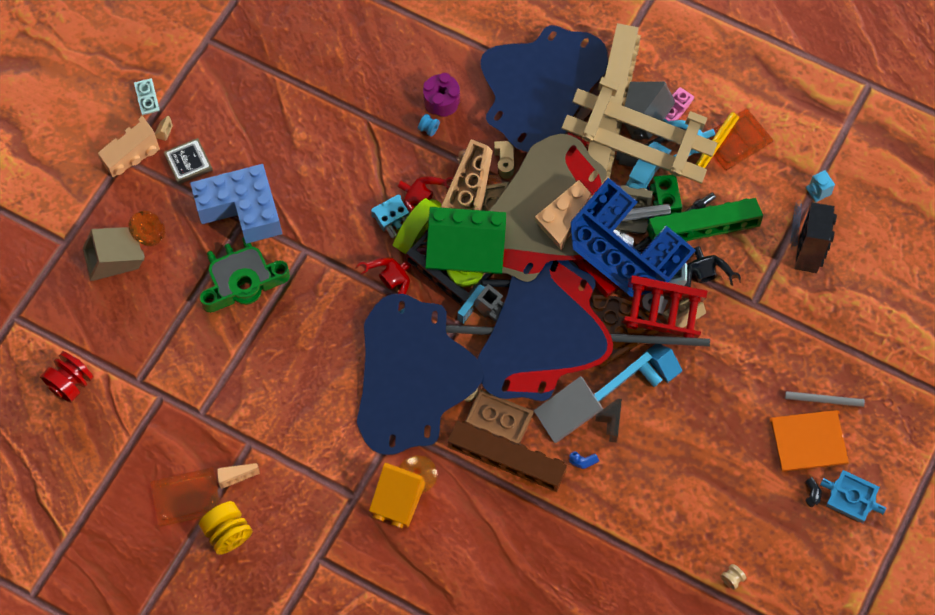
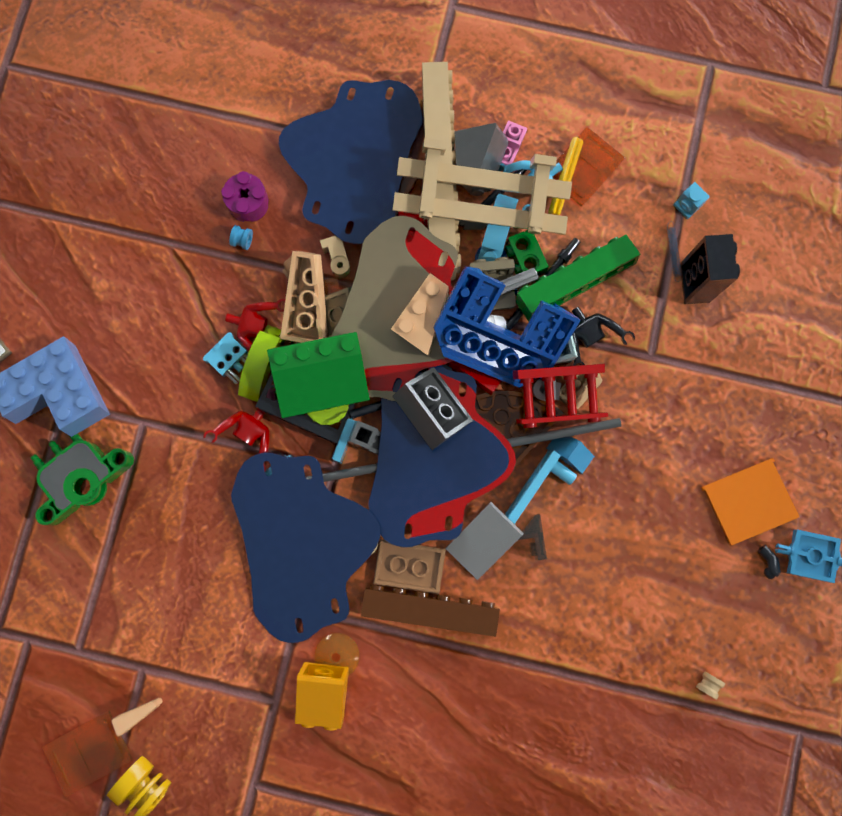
camera: 15 degrees left, 15 degrees up
blue arm [569,452,599,469] -> none
light grey bar [785,391,865,407] -> none
none -> dark grey slope [392,367,473,450]

